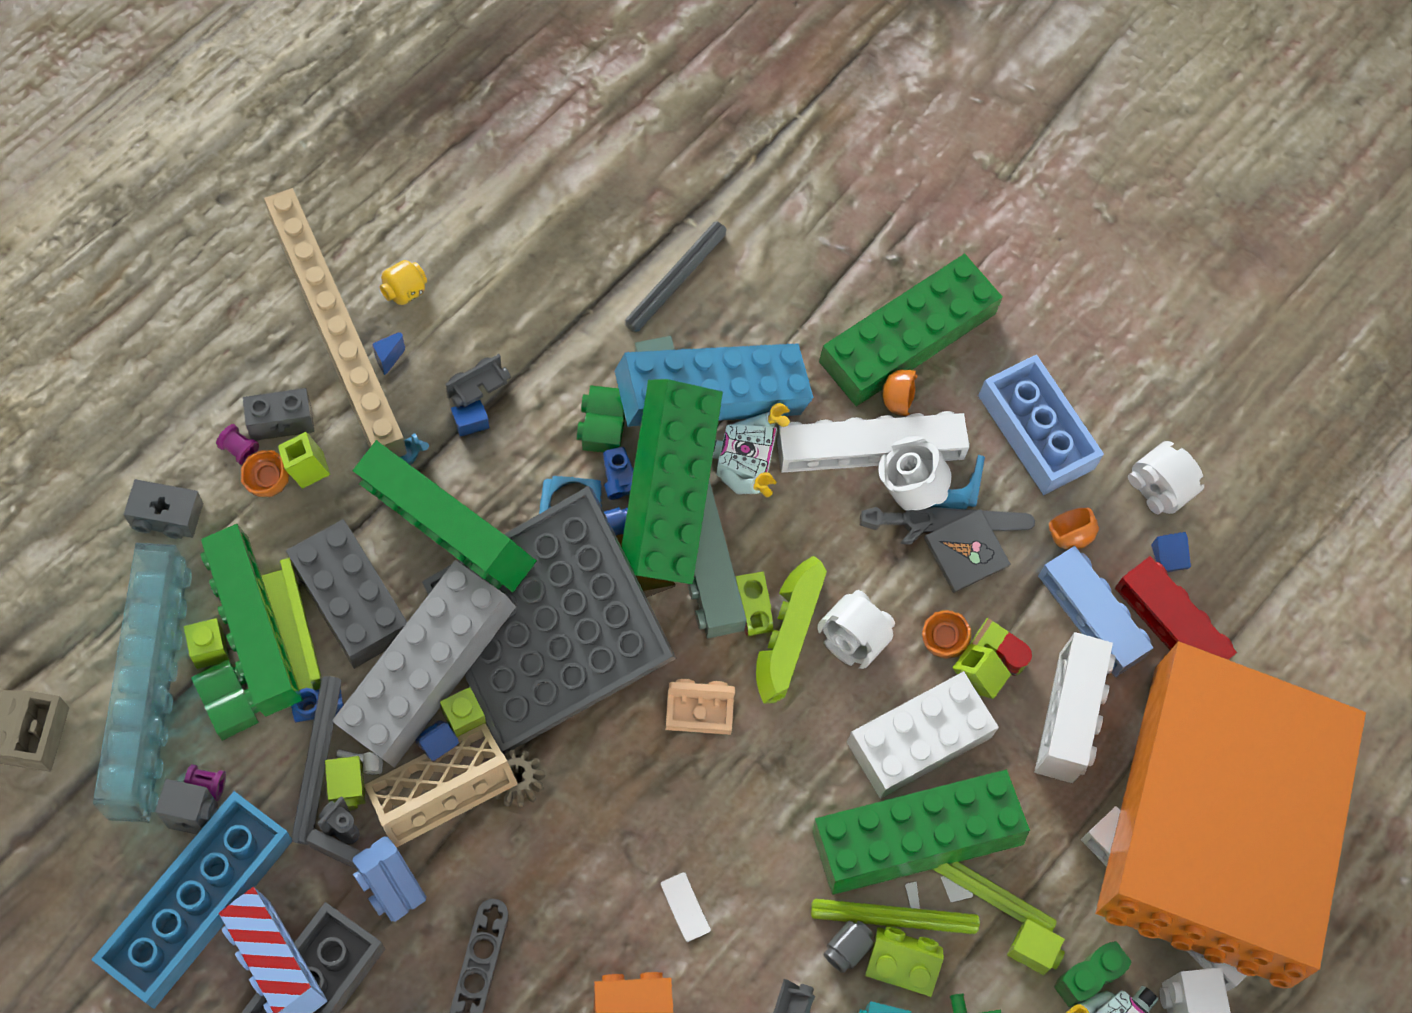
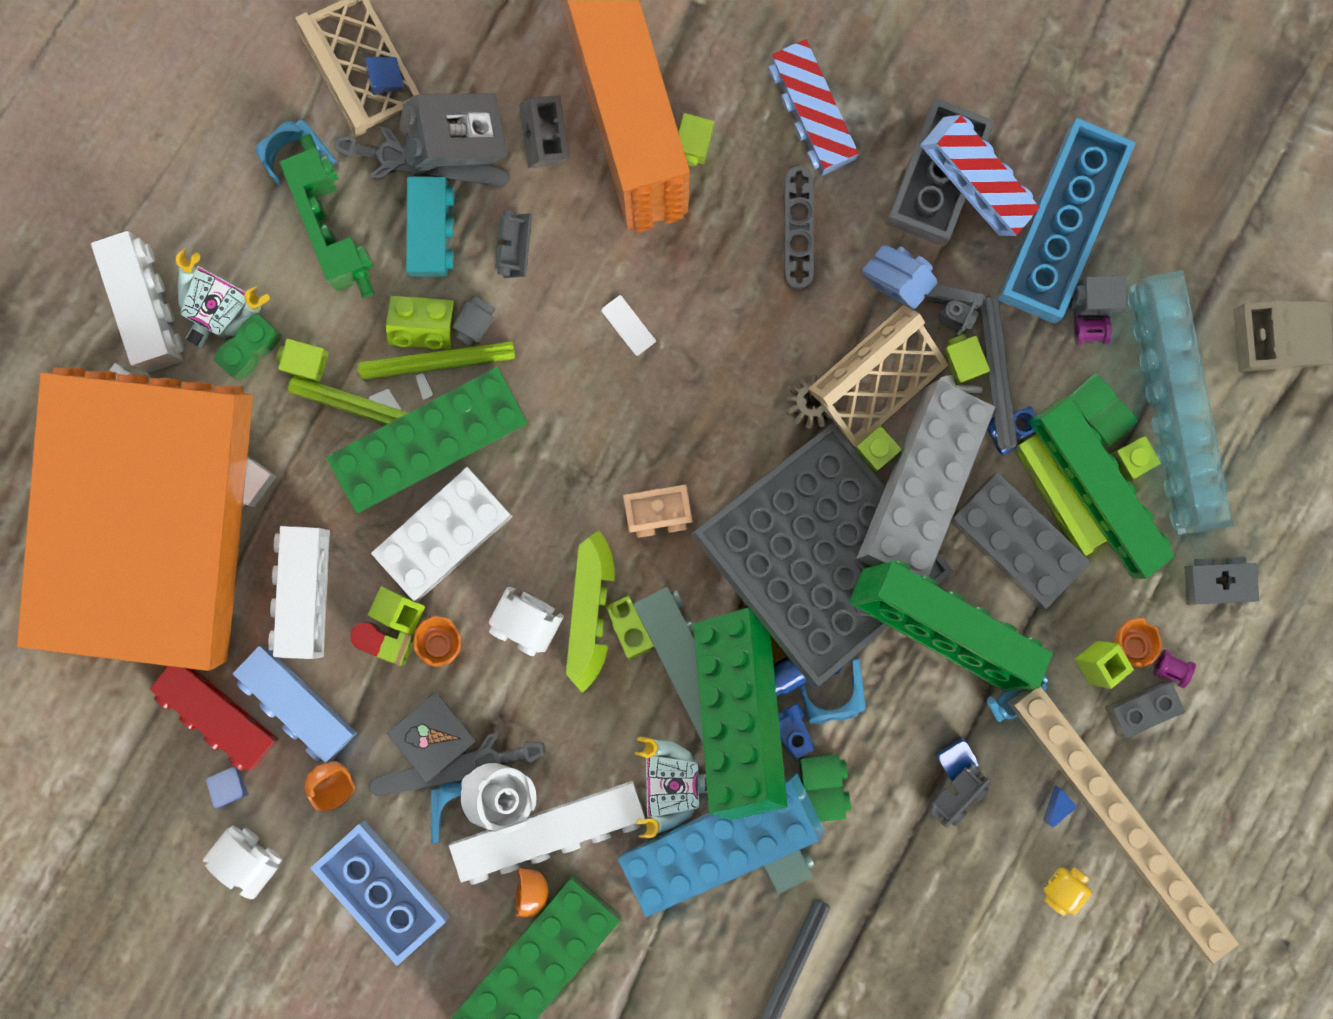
camera: 175 degrees right, 20 degrees up
blue slope [415,720,459,761] -> none

